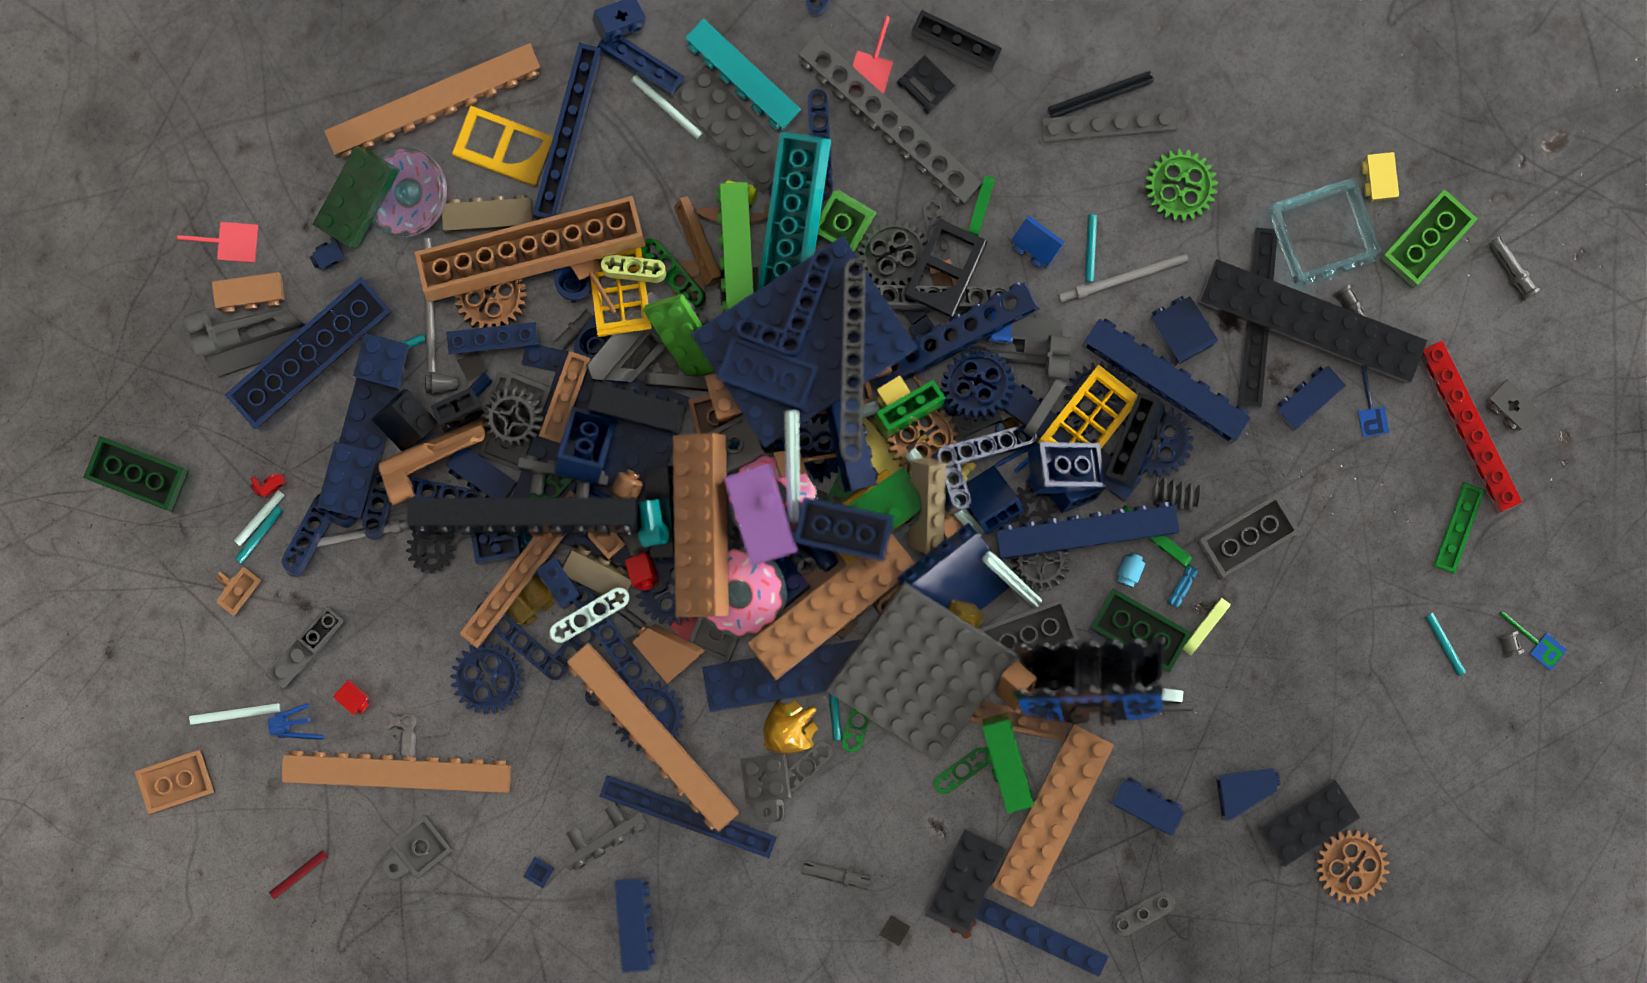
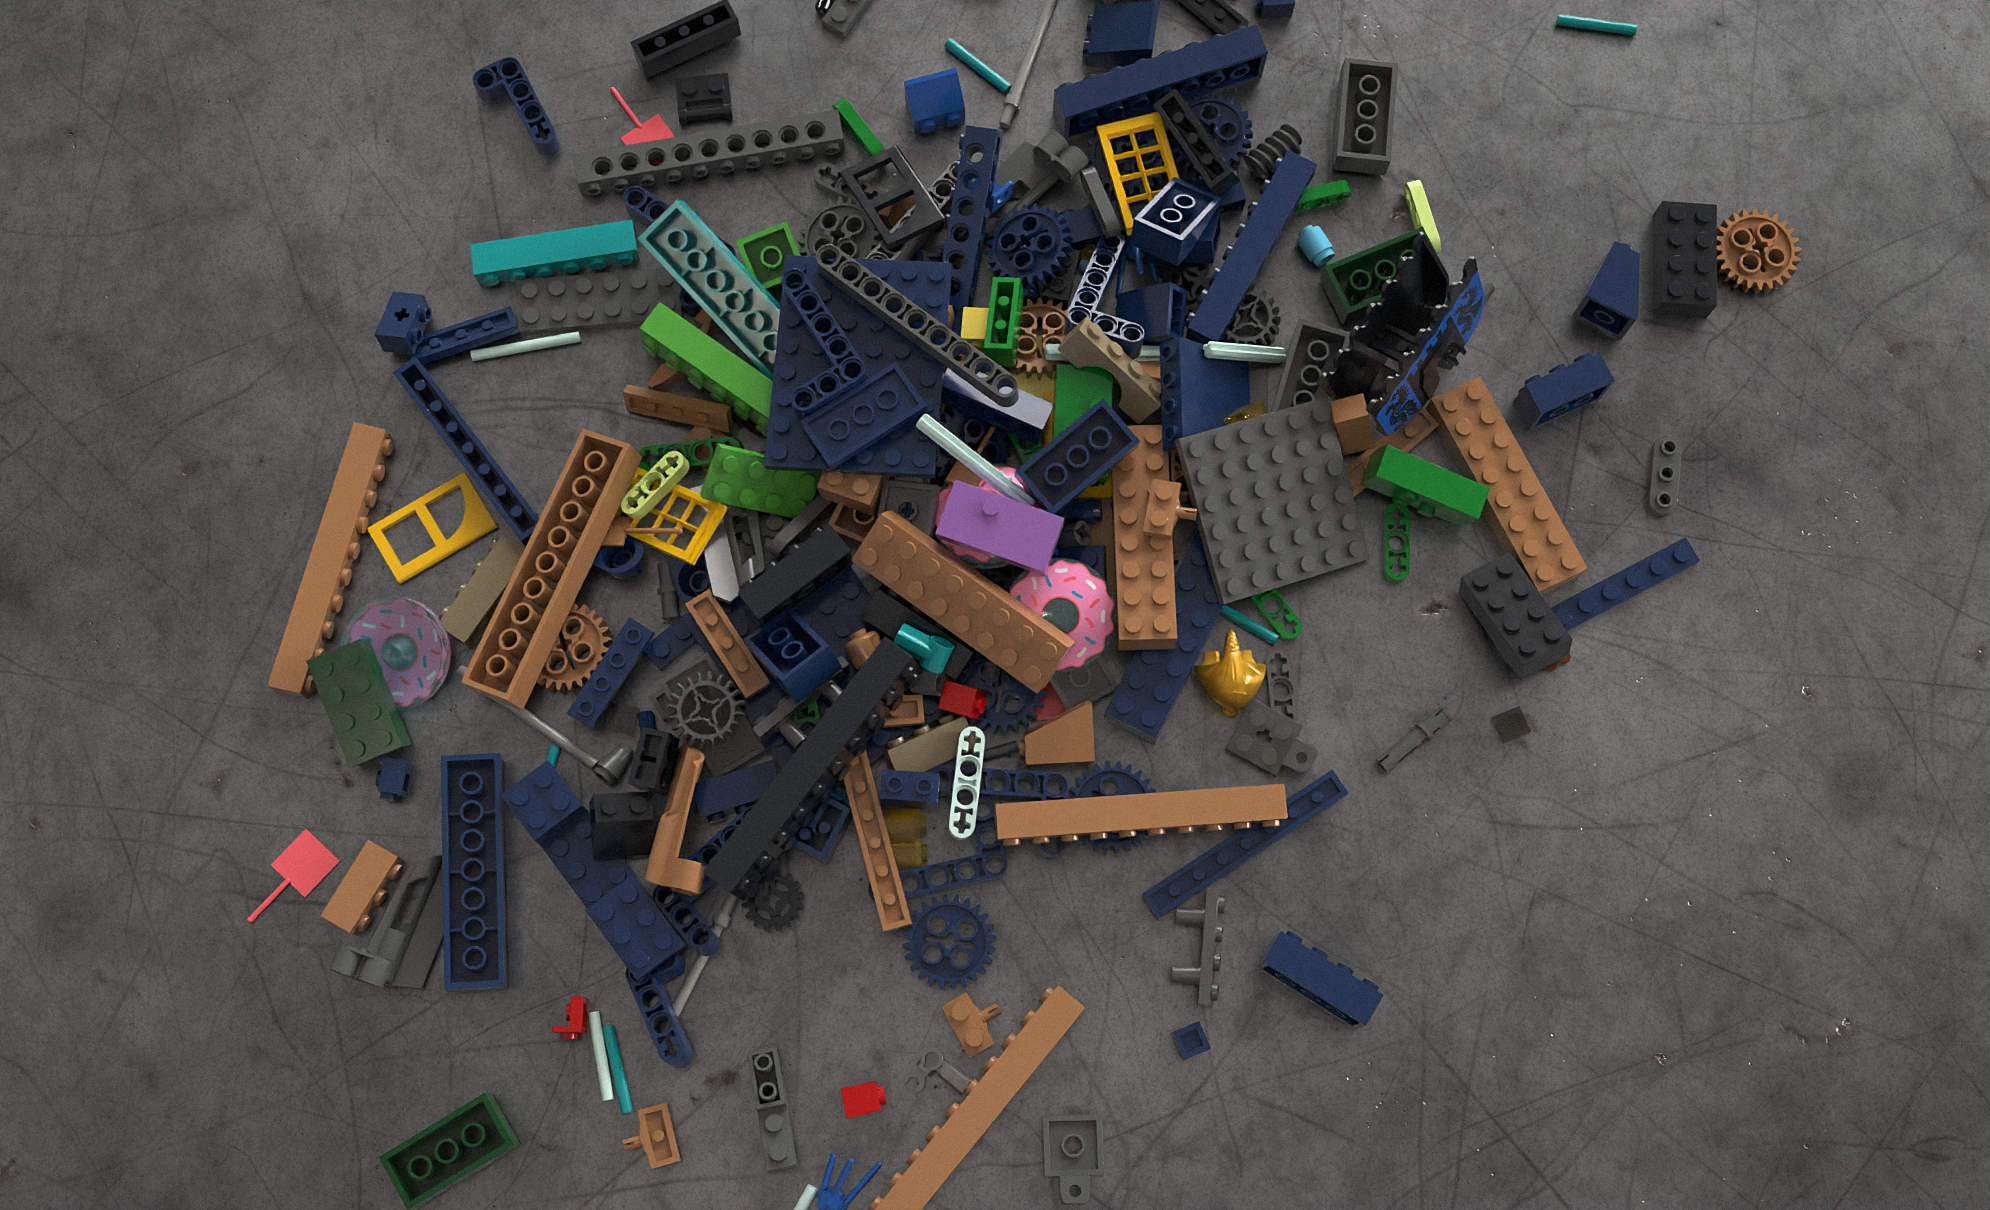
camera: 55 degrees left, 10 degrees down
dark azure axle [1168,565,1198,607] -> none
none -> medium nougat plate [941,992,1002,1058]
none -> medium nougat plate [1143,479,1197,540]

